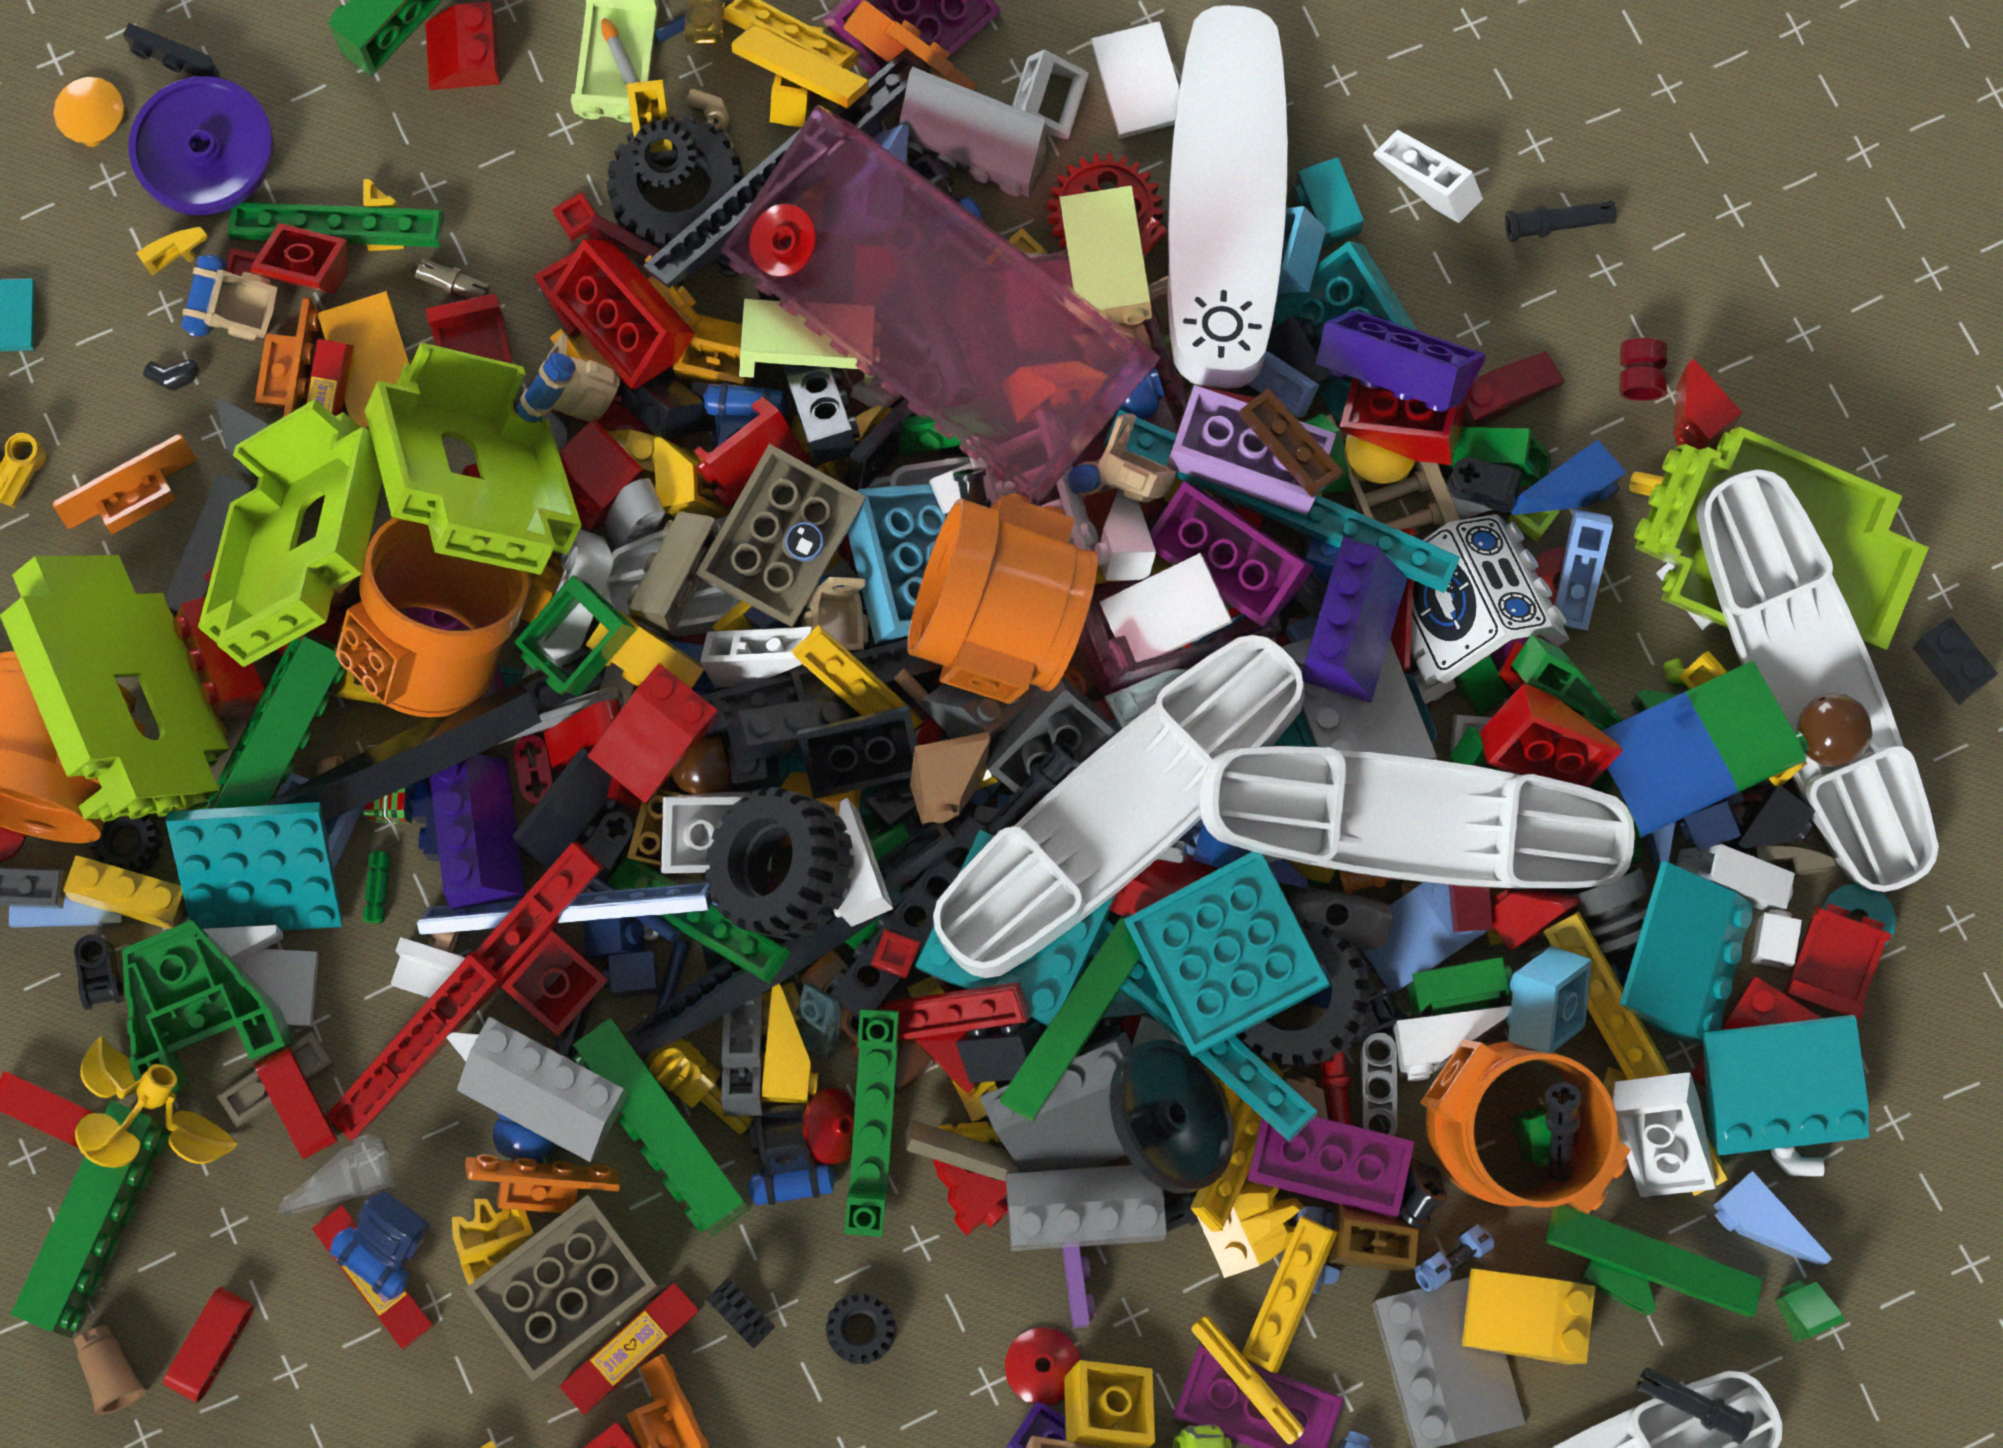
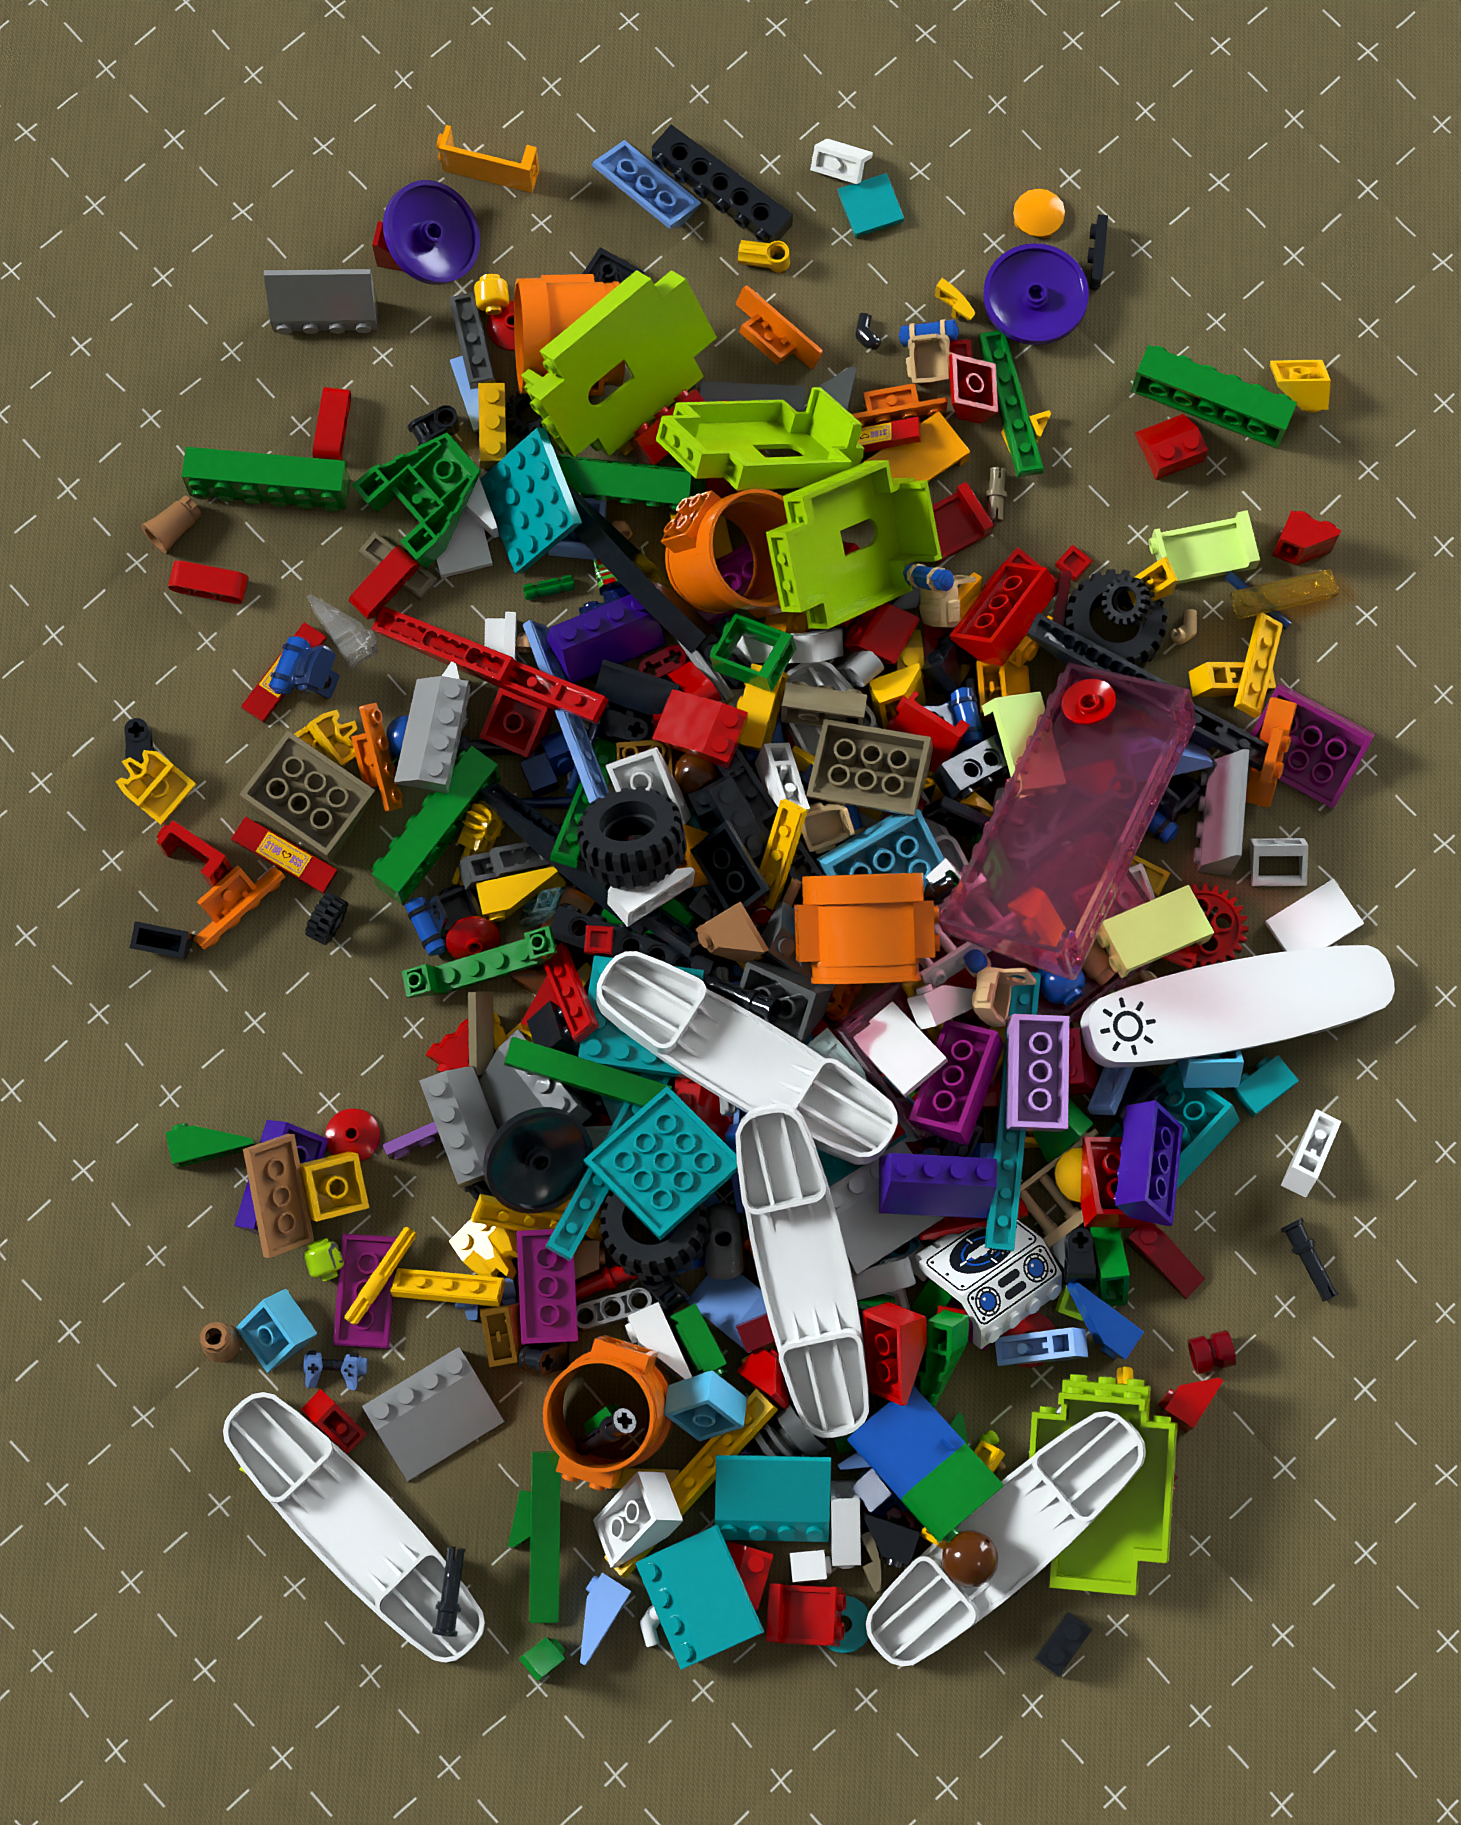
camera: 70 degrees right, 0 degrees up
yellow plant [75,1036,238,1168] -> none
light grey piece [601,18,639,84] -> none
yellow tile [732,25,869,108] -> none
tile [785,522,824,562] -> none
black tyre [825,1293,896,1365] -> none
reddish brown plate [1239,388,1343,498] -> none
medium blue piece [1413,1224,1494,1292] -> none
yellow slope [1461,1269,1595,1365] -> none
none -> light grey beam [851,1255,916,1300]

